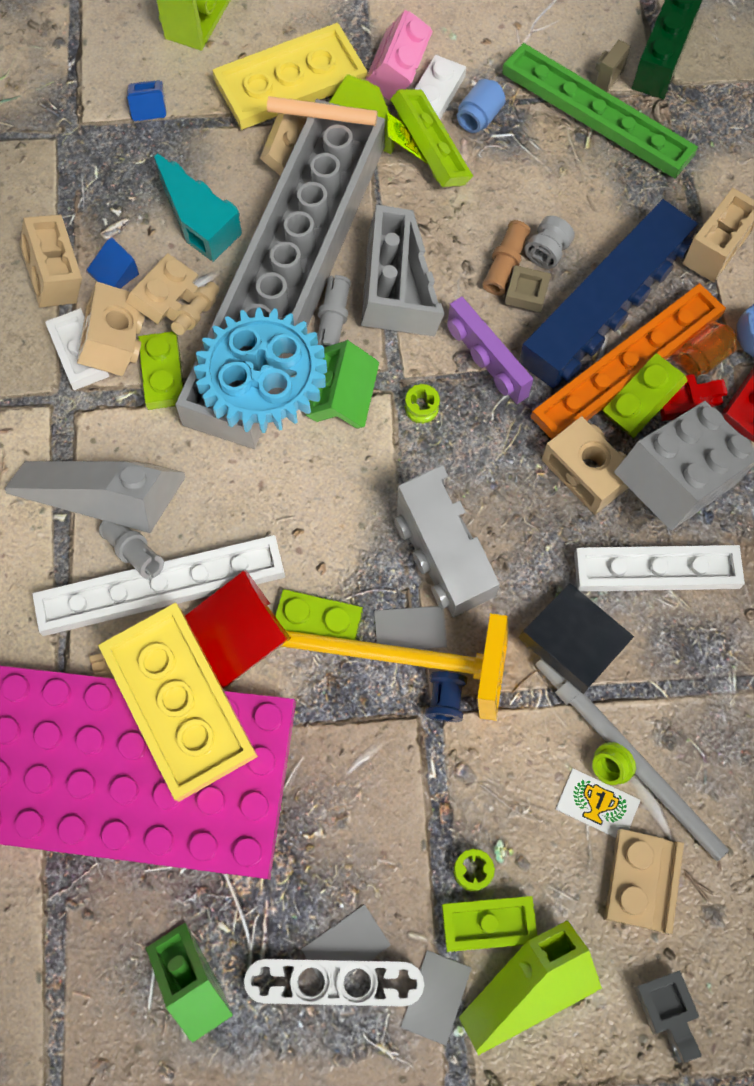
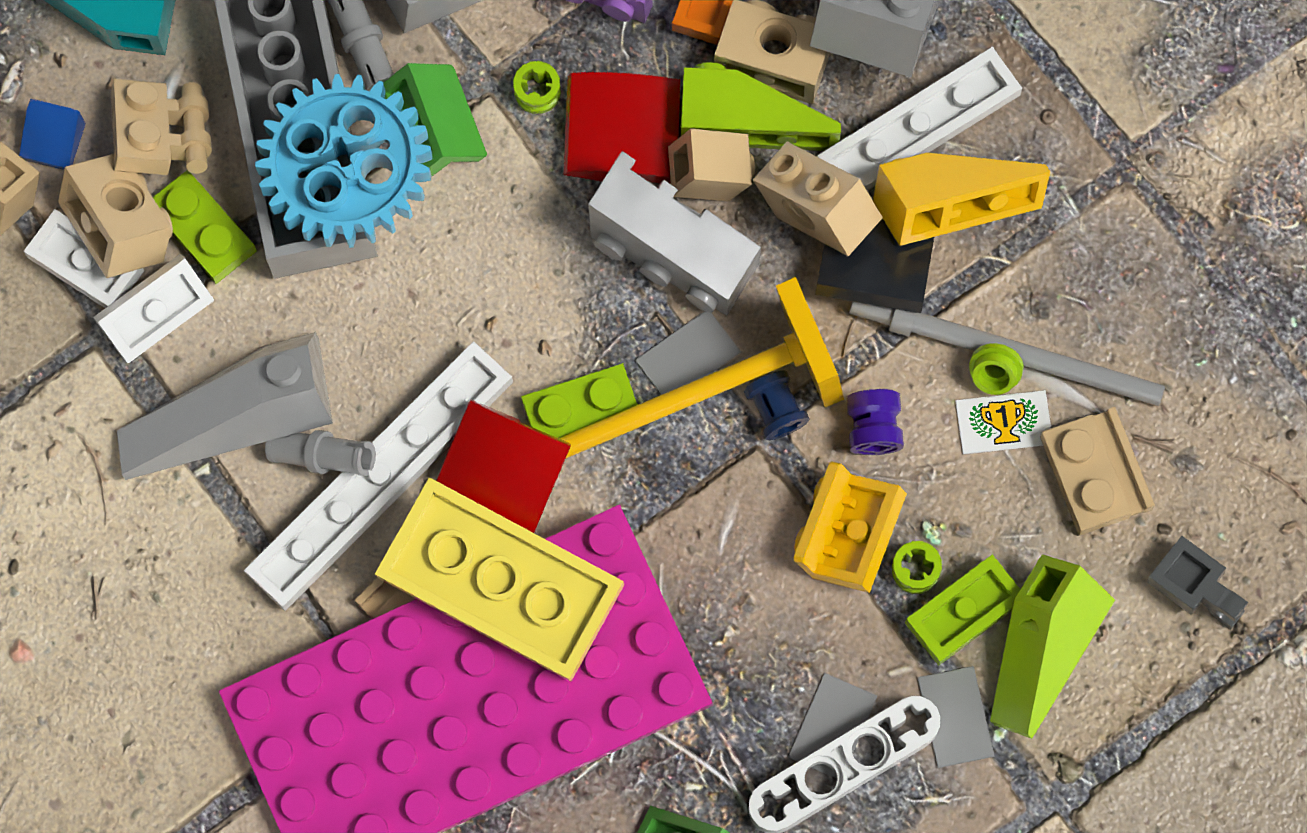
camera: 30 degrees left, 5 degrees up
none -> white plate [93,254,214,363]
none -> red slope [563,72,680,184]
none -> tan brick [668,129,755,201]
none -> lime slope [681,62,841,151]
none -> tan brick [753,142,883,256]
none -> yellow bracket [794,461,907,593]
none -> dark purple wheel [847,389,904,455]
none -> yellow slope [873,153,1050,246]

